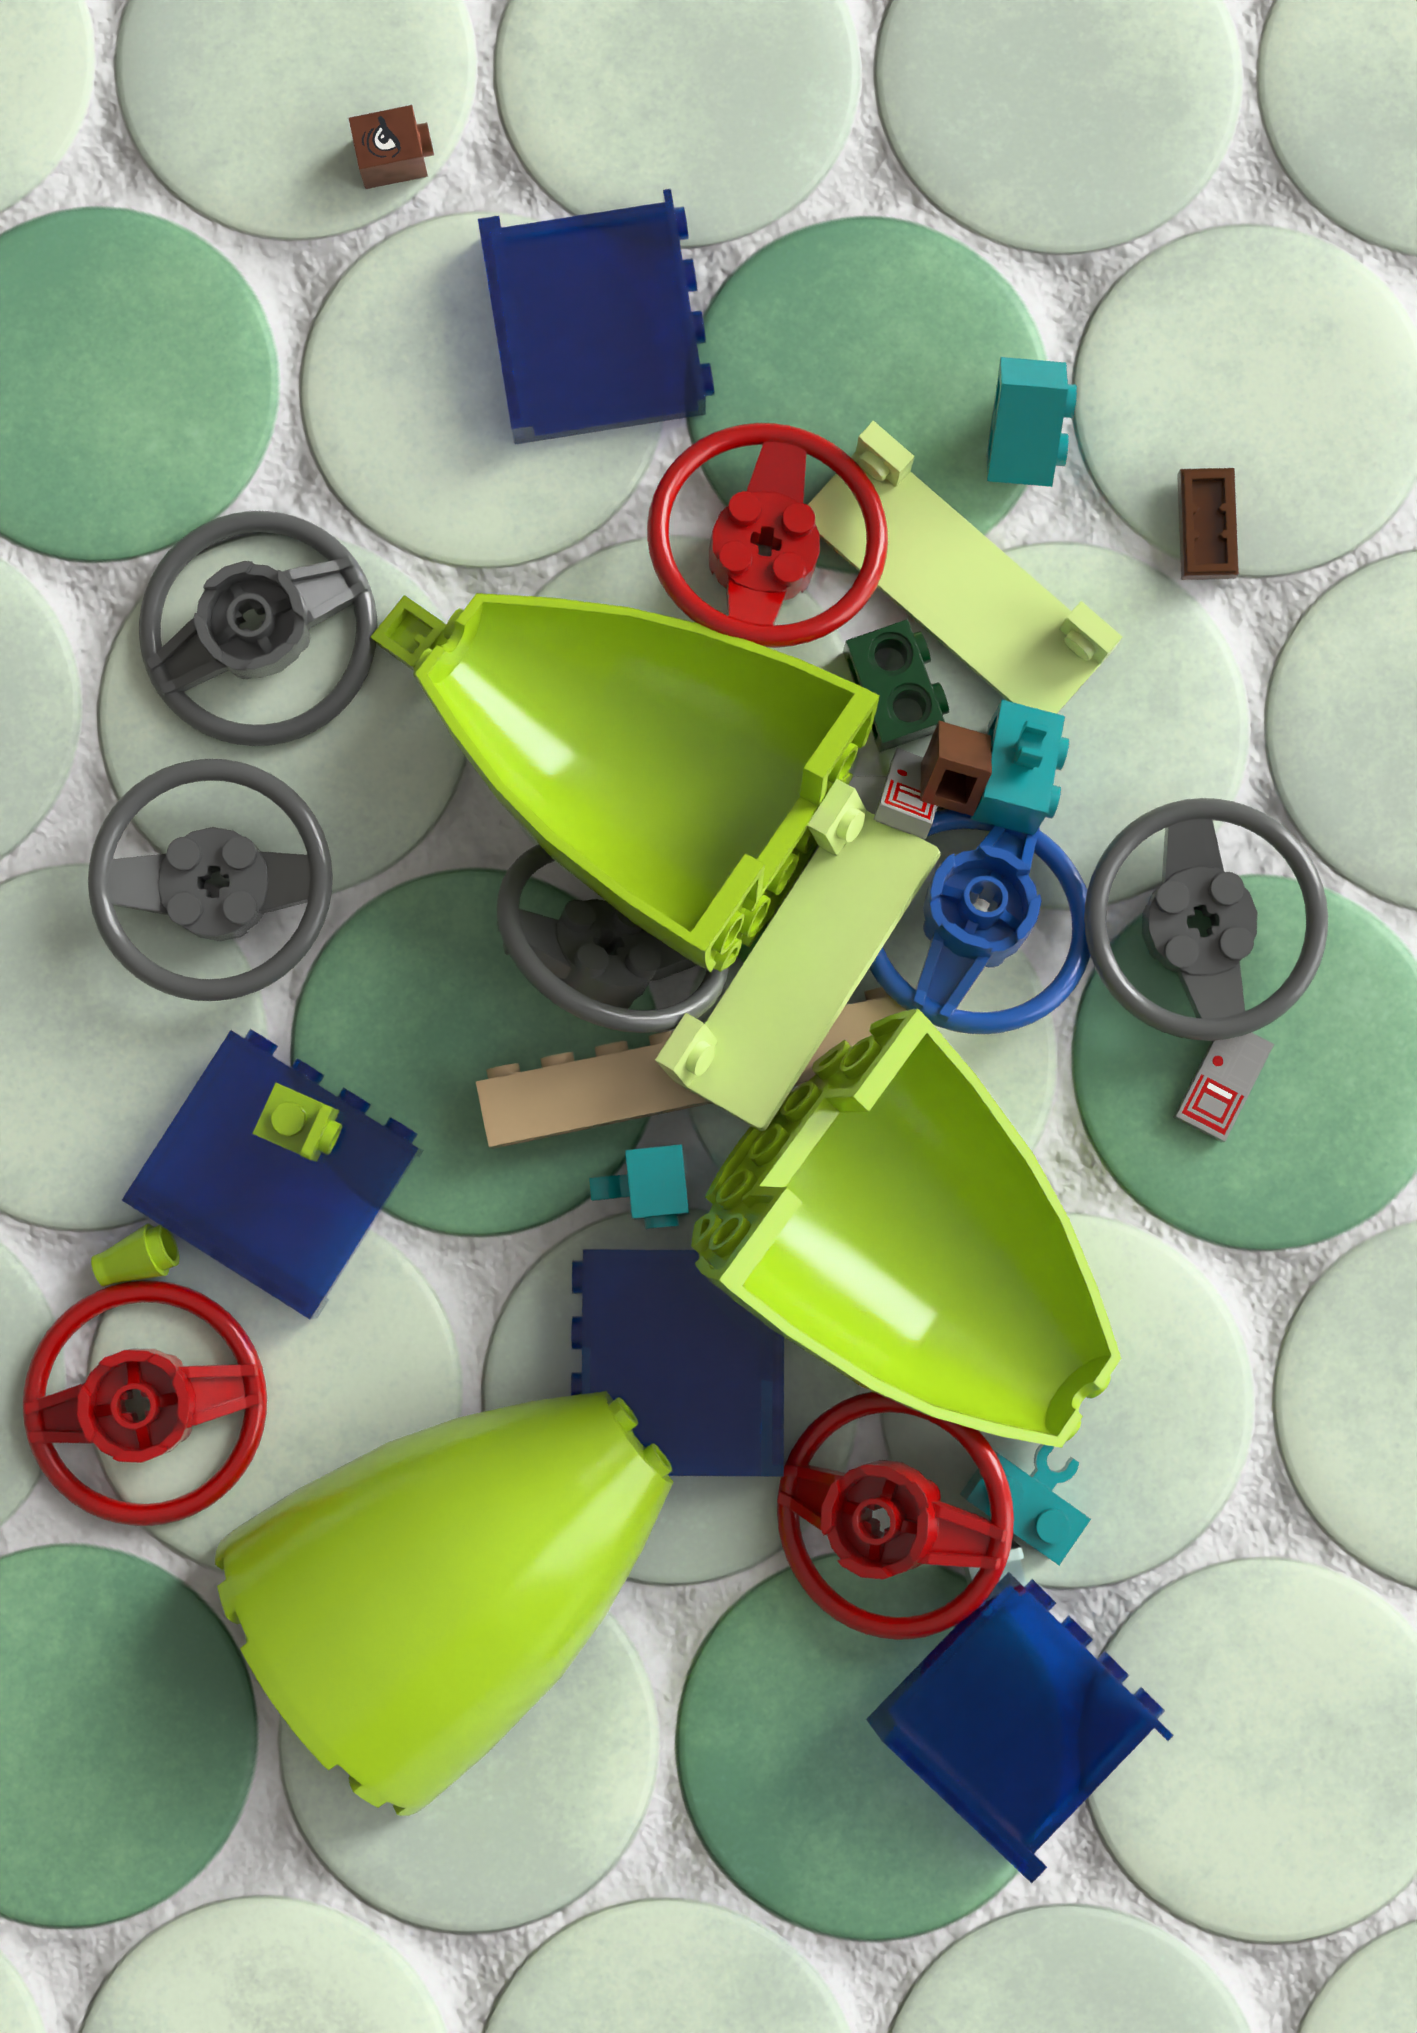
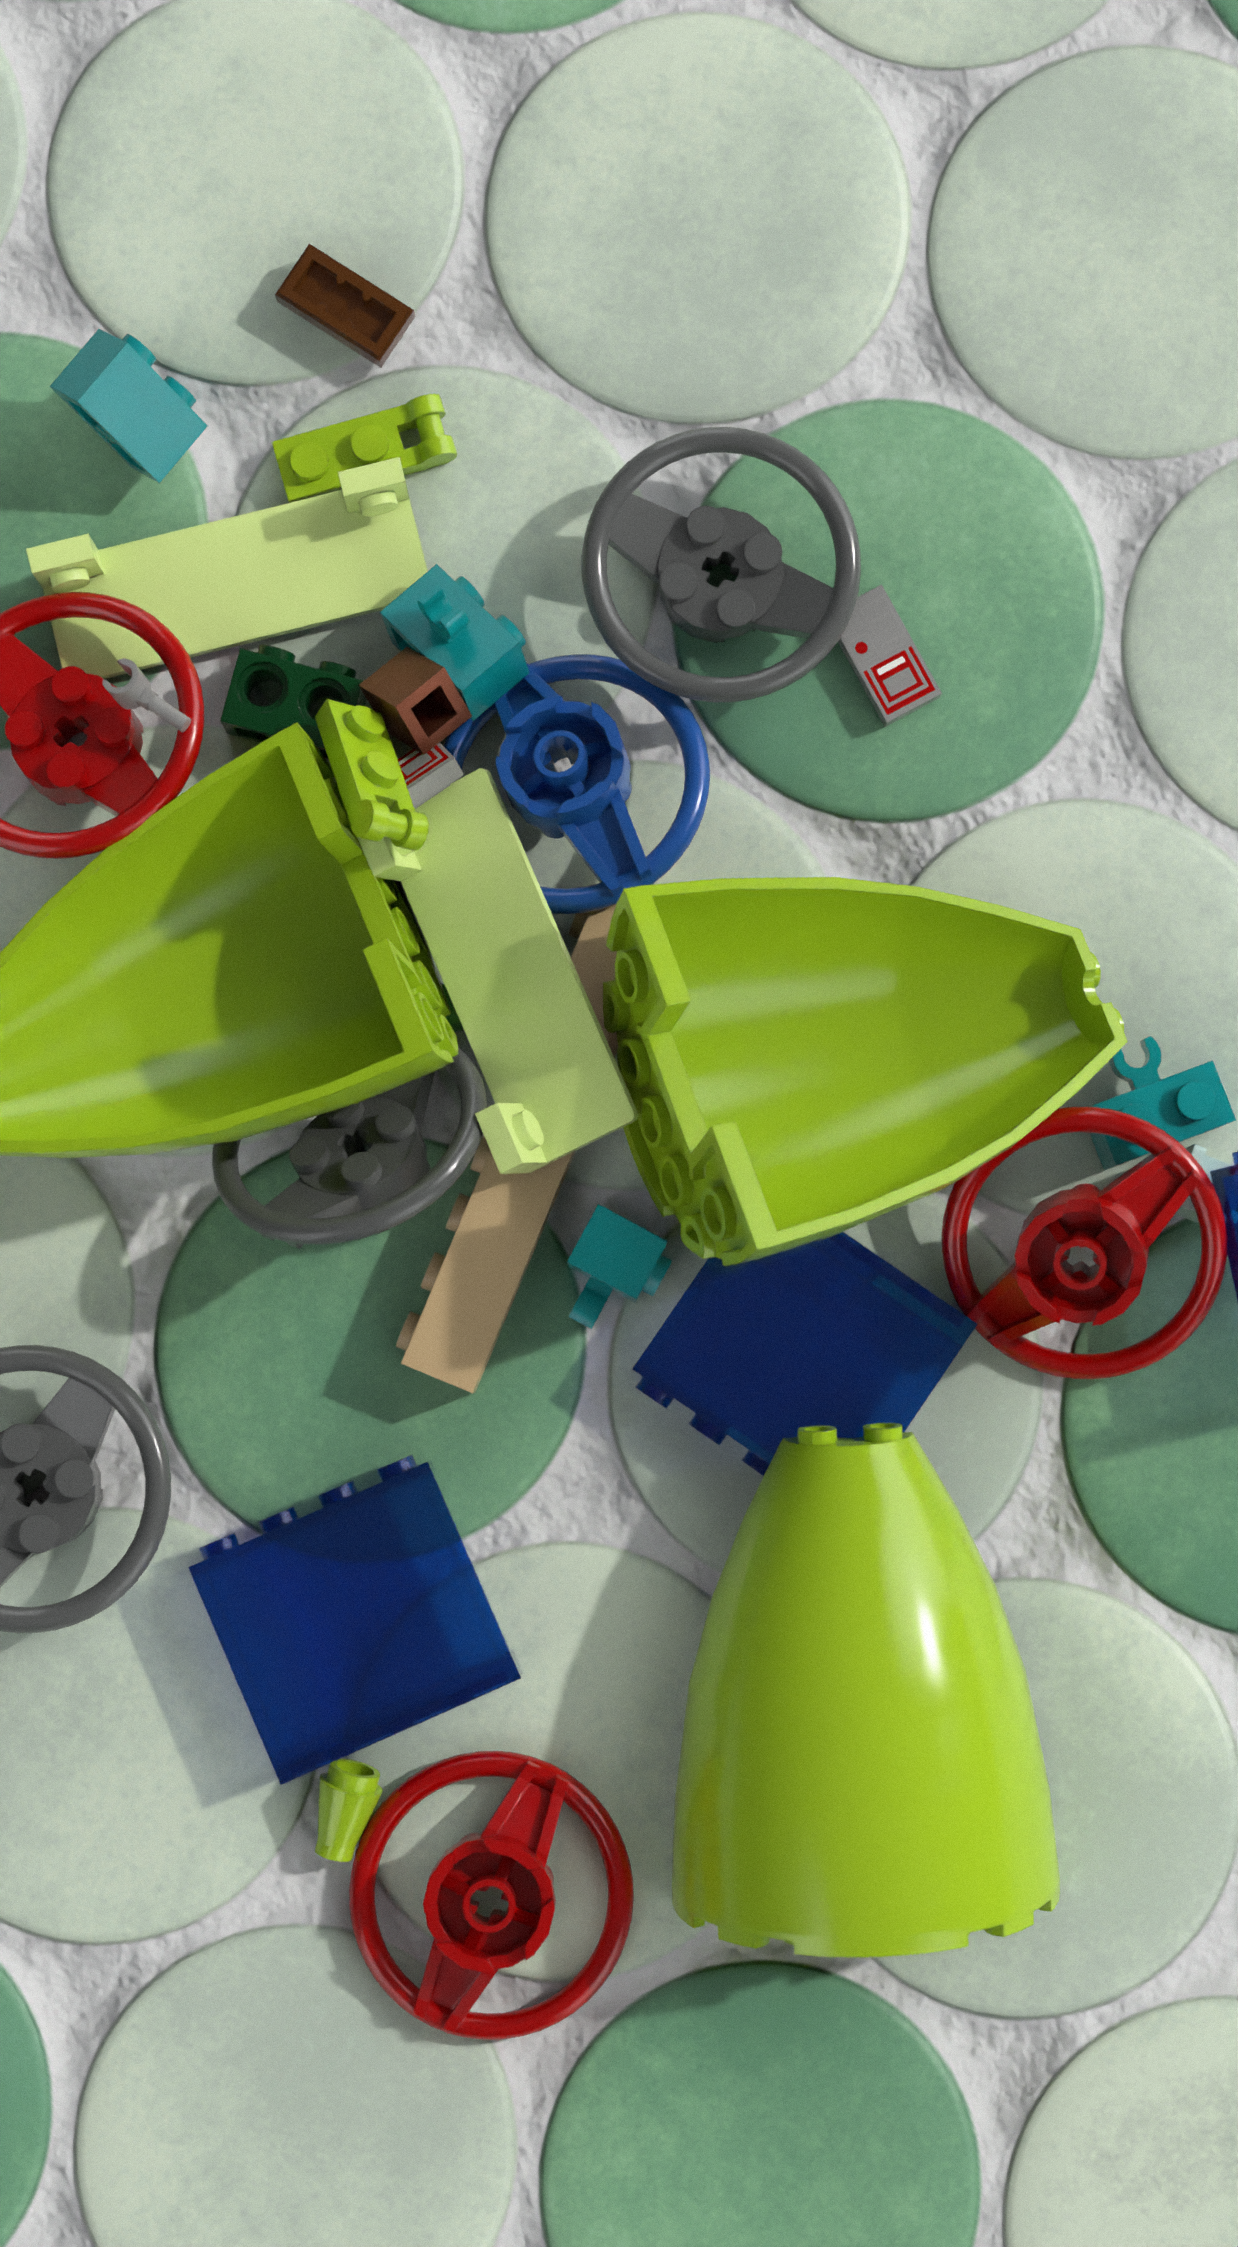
camera: 55 degrees left, 0 degrees up
lime bracket [252,1082,342,1162] -> none
none -> light grey hand [102,658,191,732]
none -> lime plate [272,394,458,503]
none -> lime plate [315,699,429,851]

